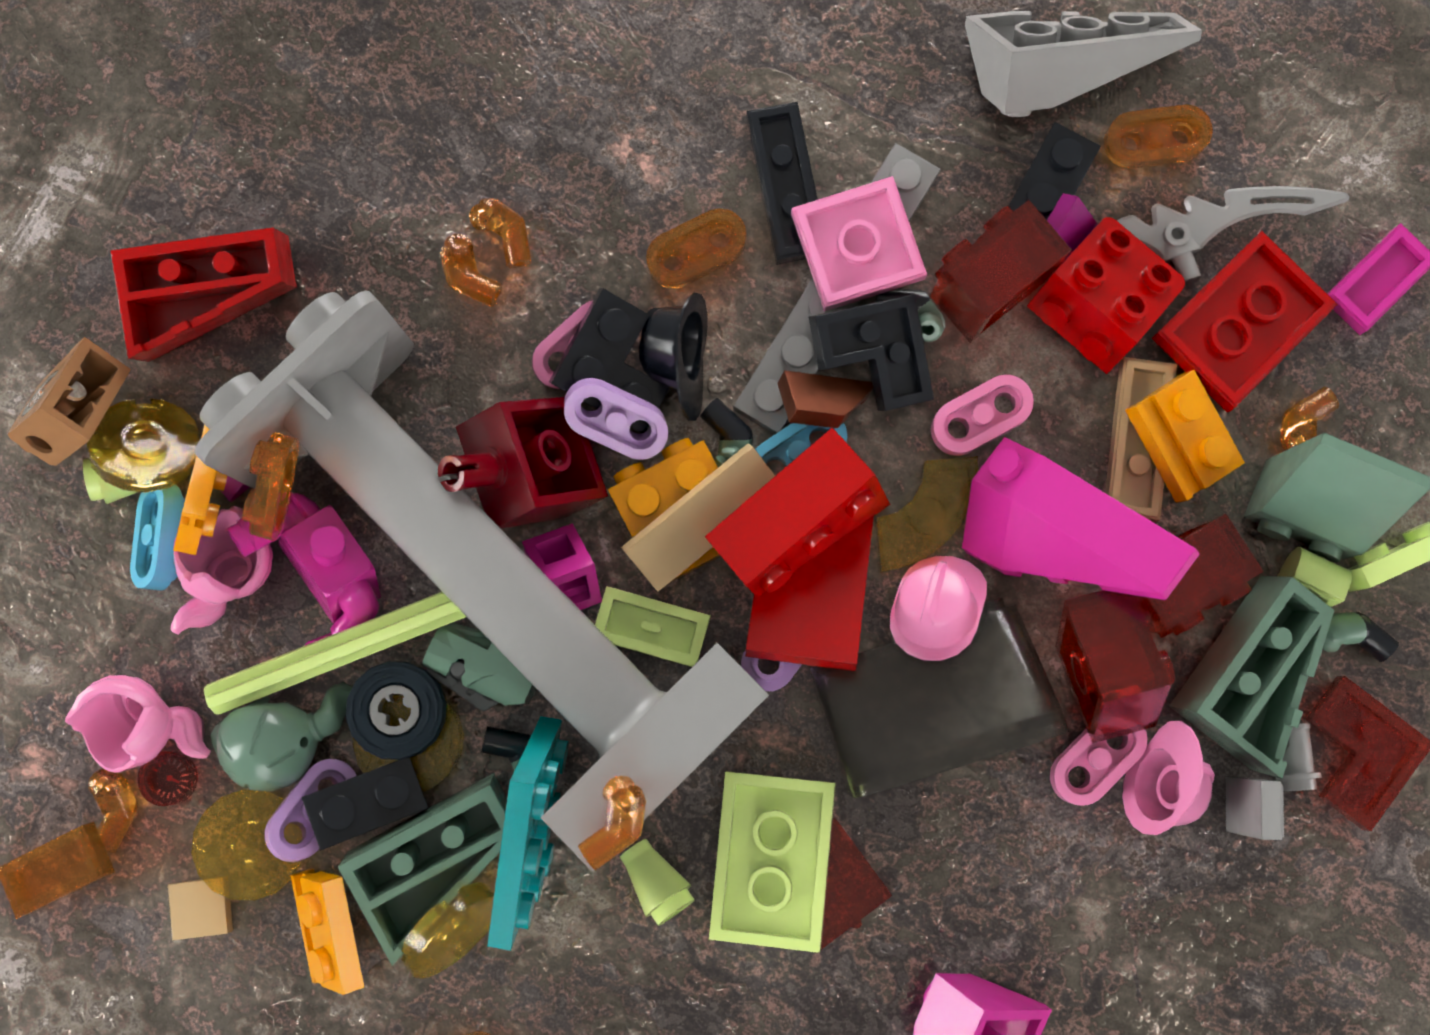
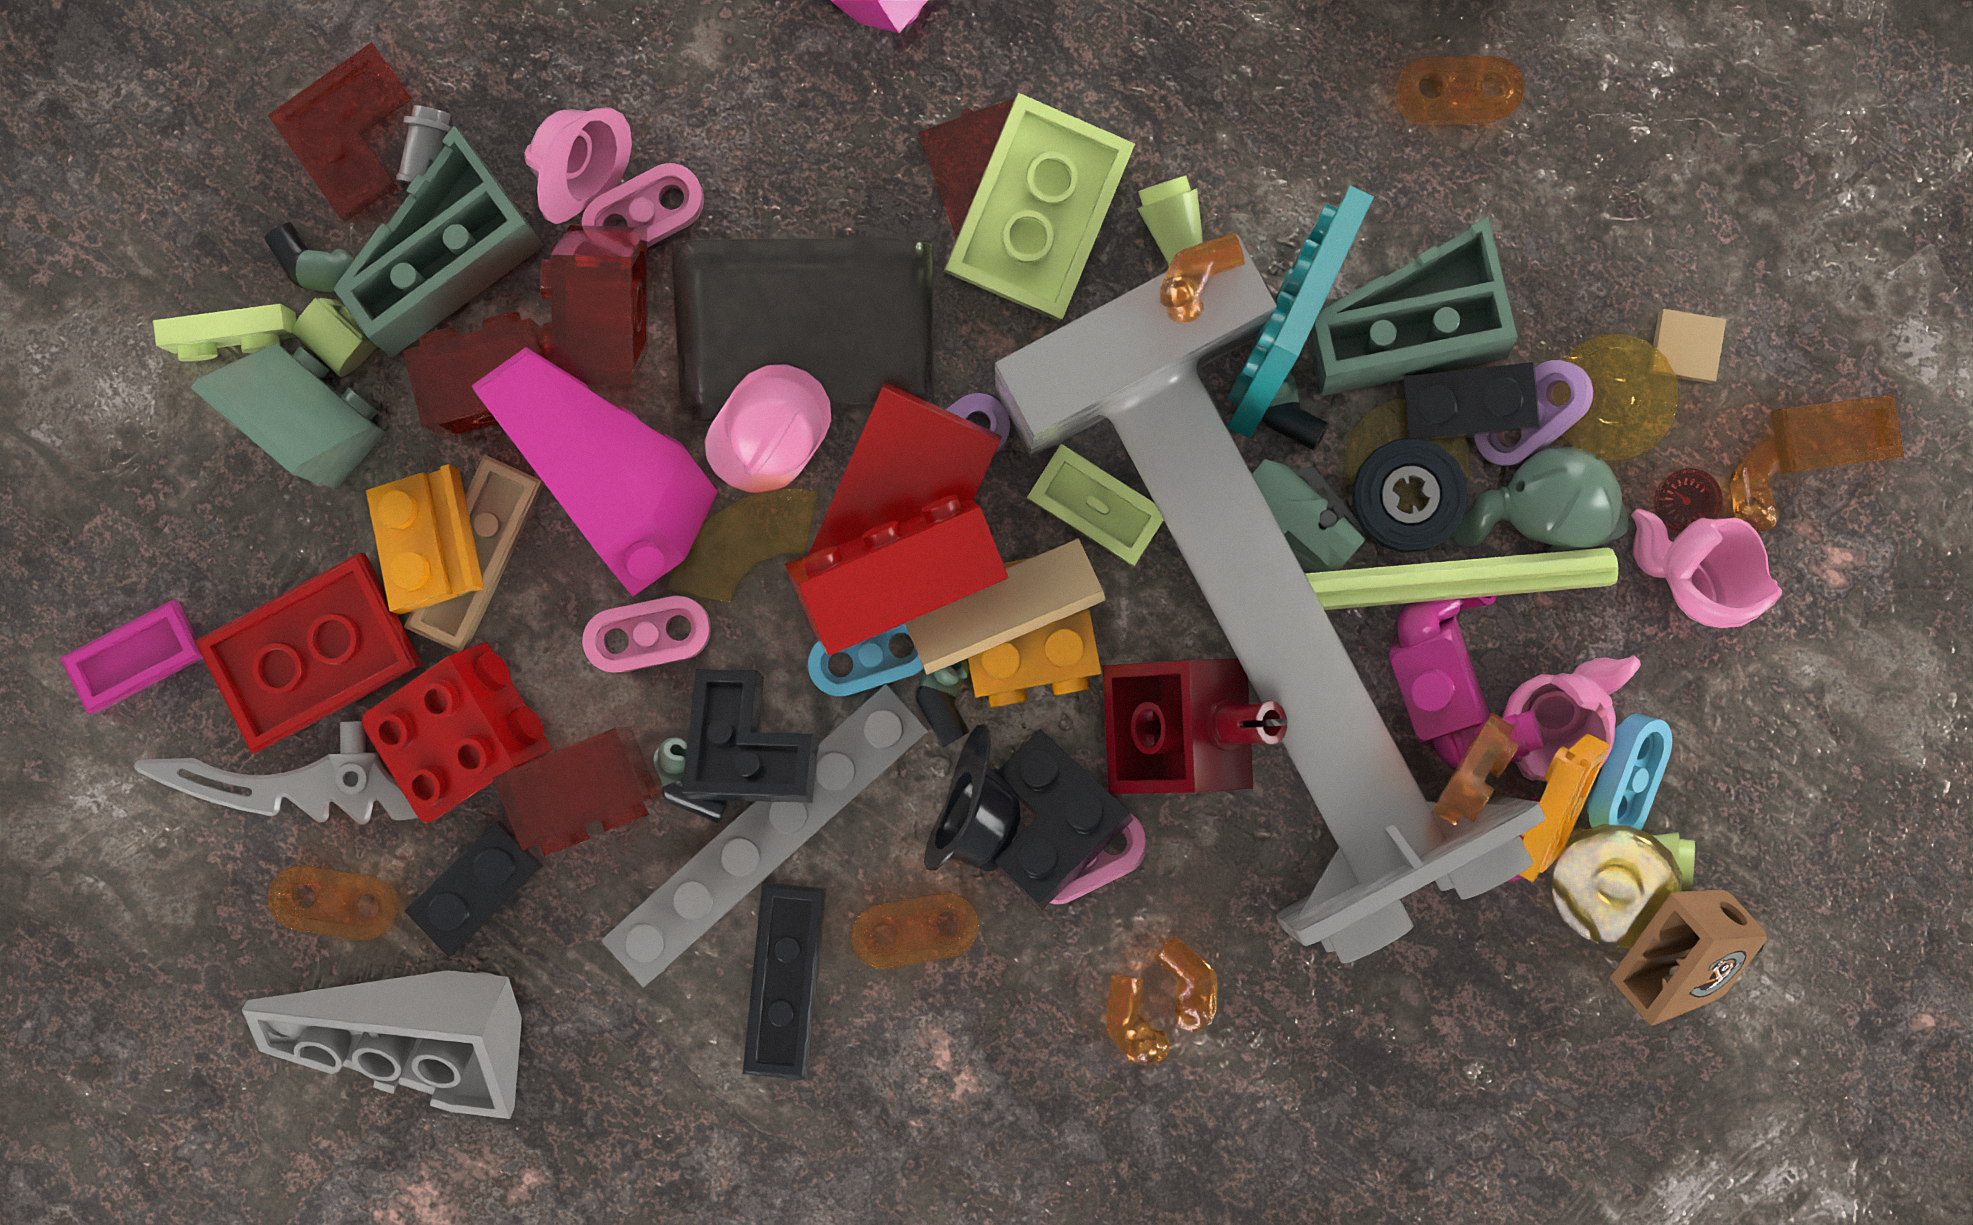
camera: 160 degrees left, 5 degrees up
red wedge [110,227,297,362] -> none
light orange plate [290,869,364,995] -> none
clear yellow tile [401,882,495,979] -> none
dark pink brick [522,523,602,610] -> none
lavender plate [564,378,668,460] -> none
copper tile [777,370,873,428] -> none
bright pink tile [791,176,927,312] -> none
magenta tile [1037,193,1098,266] -> none
light grey tile [1225,777,1284,840] -> none
clear orange arm [1281,386,1339,451] -> none

